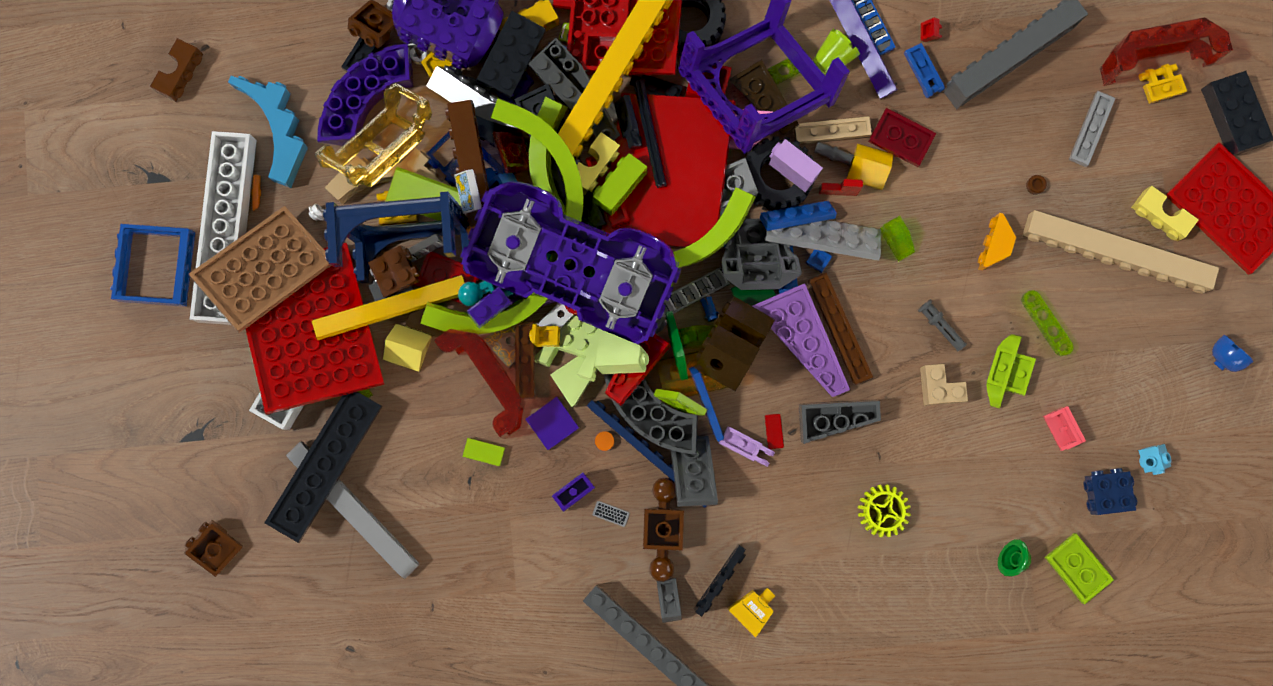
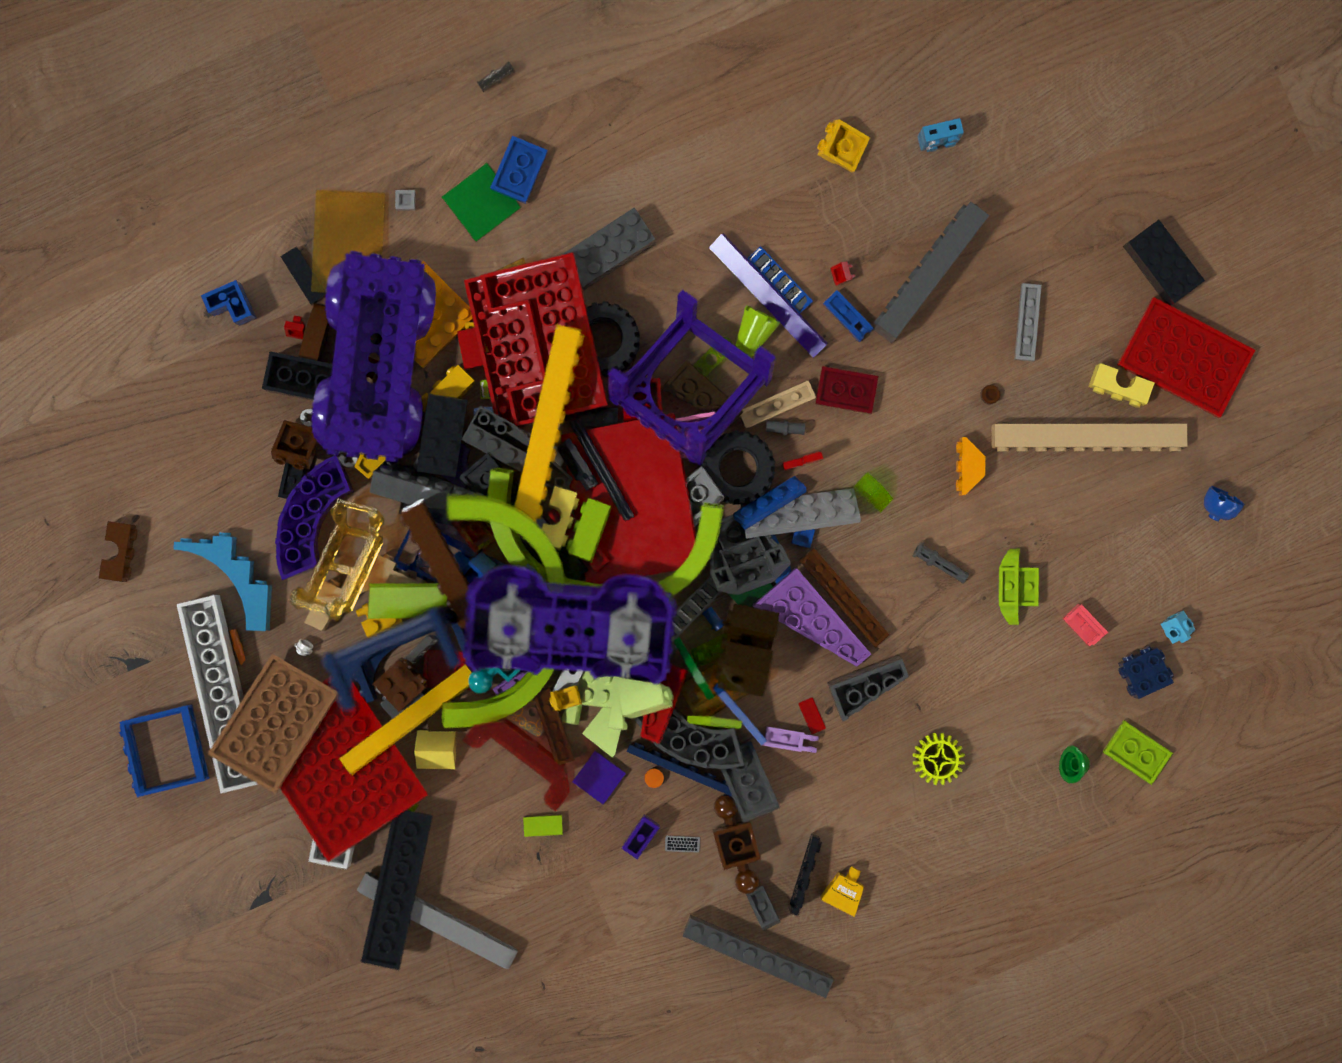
camera: 20 degrees left, 5 degrees up
reddish brown plate [184,520,243,577] -> none
tile [454,169,482,214] -> none
dark purple brick [467,287,511,329] -> none
lavender brick [769,139,823,192] -> none
yellow slope [846,143,893,190] -> none
tan brick [920,364,968,406] -> none
clear neon green beam [1021,290,1073,356] -> none
clear red windscreen [1100,17,1233,86] -> none
yellow plate [1139,64,1187,104] -> none

